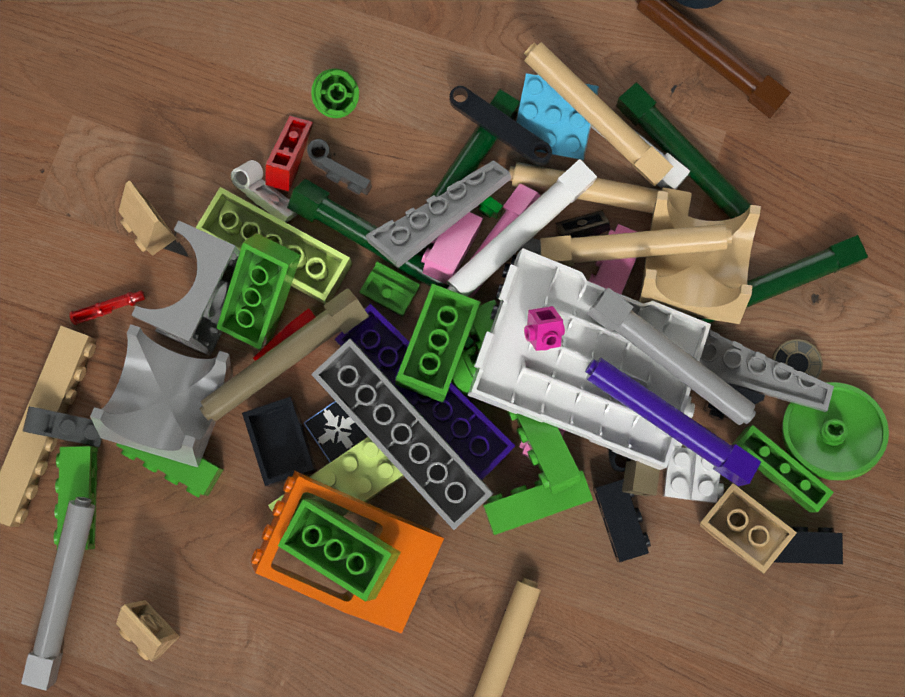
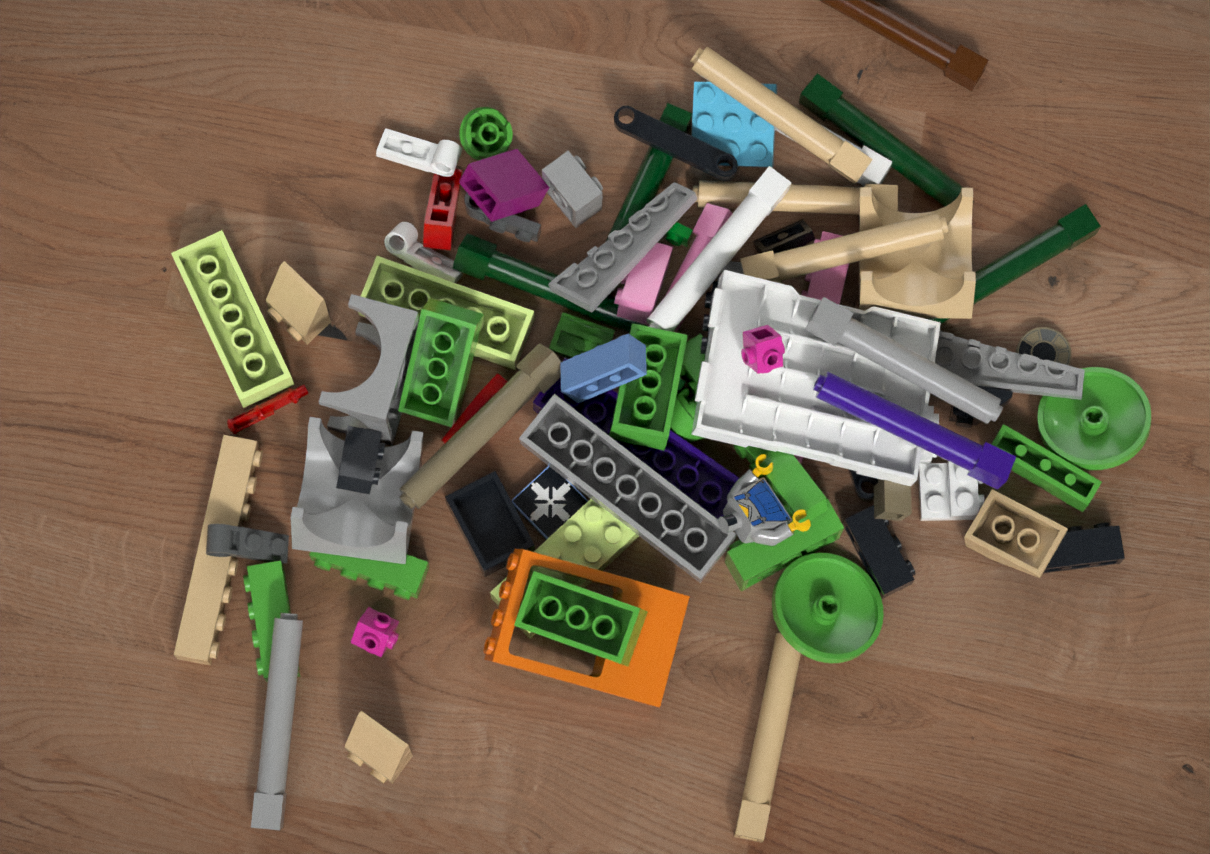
camera: 15 degrees left, 5 degrees down
none -> yellowish green brick [171,230,294,408]
none -> black brick [336,426,385,495]
none -> dark pink brick [351,607,399,657]
none -> white plate [376,128,462,177]
none -> magenta brick [459,149,550,222]
none -> light grey brick [542,150,603,228]
none -> medium blue brick [560,334,647,403]
none -> torso [718,454,811,546]
none -> bright green dish [772,553,884,663]

